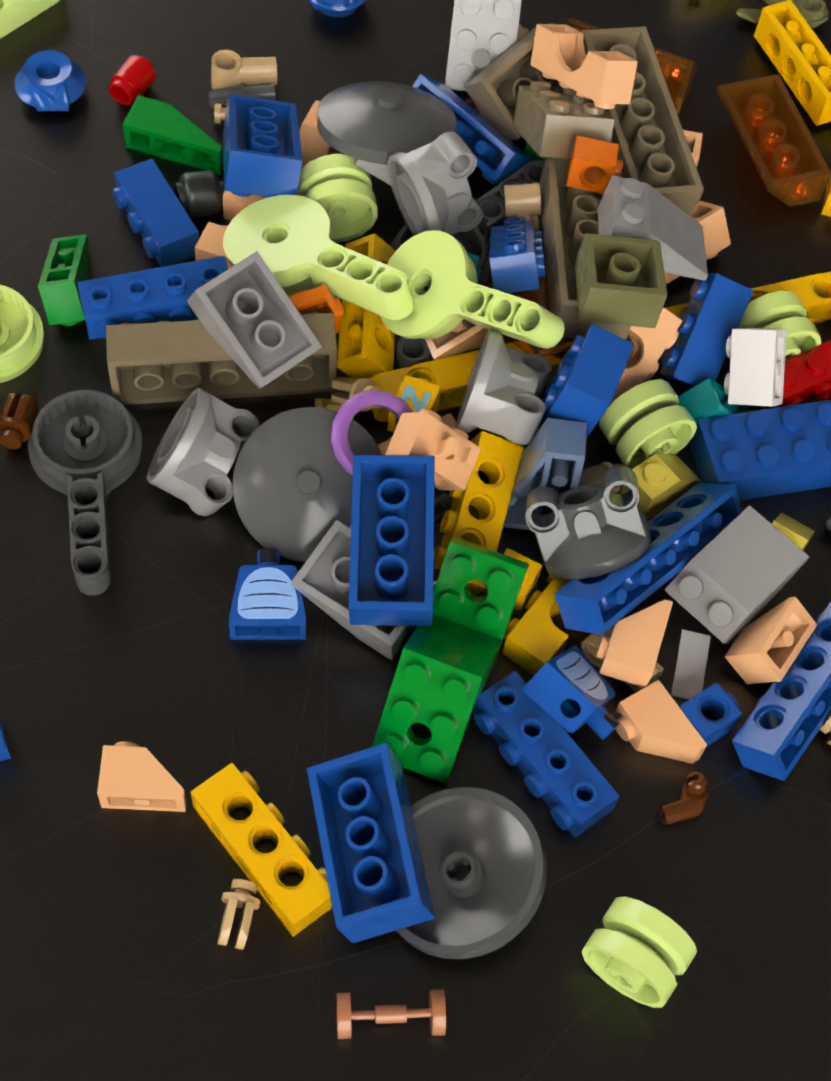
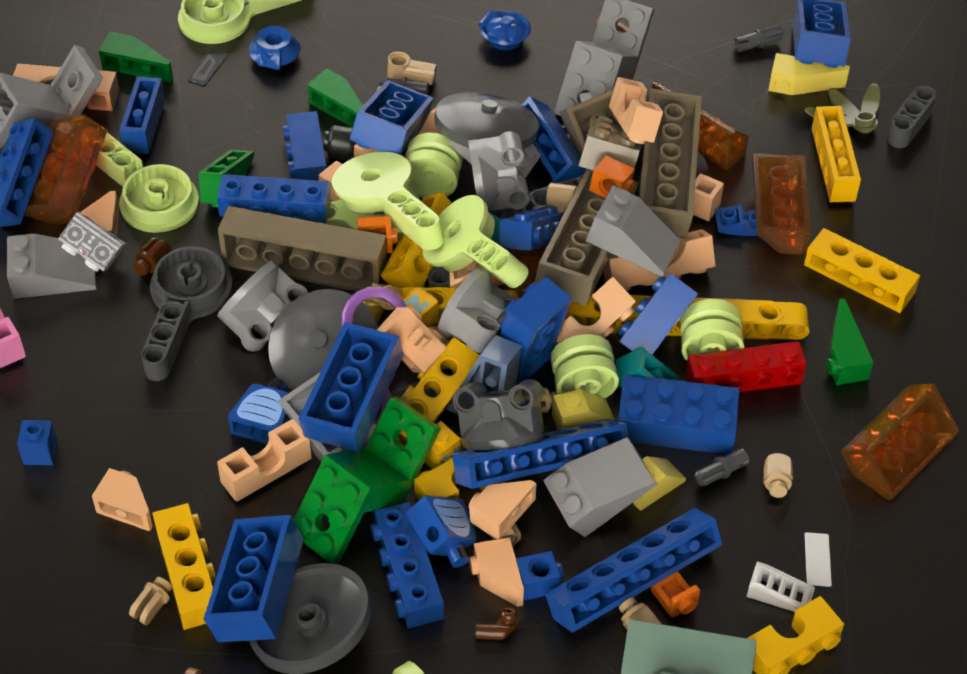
camera: 25 degrees right, 10 degrees down
red brick [109,55,156,106] -> none
light grey slope [187,251,322,389] -> none
olive brick [575,233,667,328] -> none
white sticker [671,629,711,700] -> none
white brick [724,328,787,407] -> none
light nougat slope [724,596,817,684] -> none
none -> light nougat arch [217,419,312,502]
none -> blue slope [715,205,773,236]

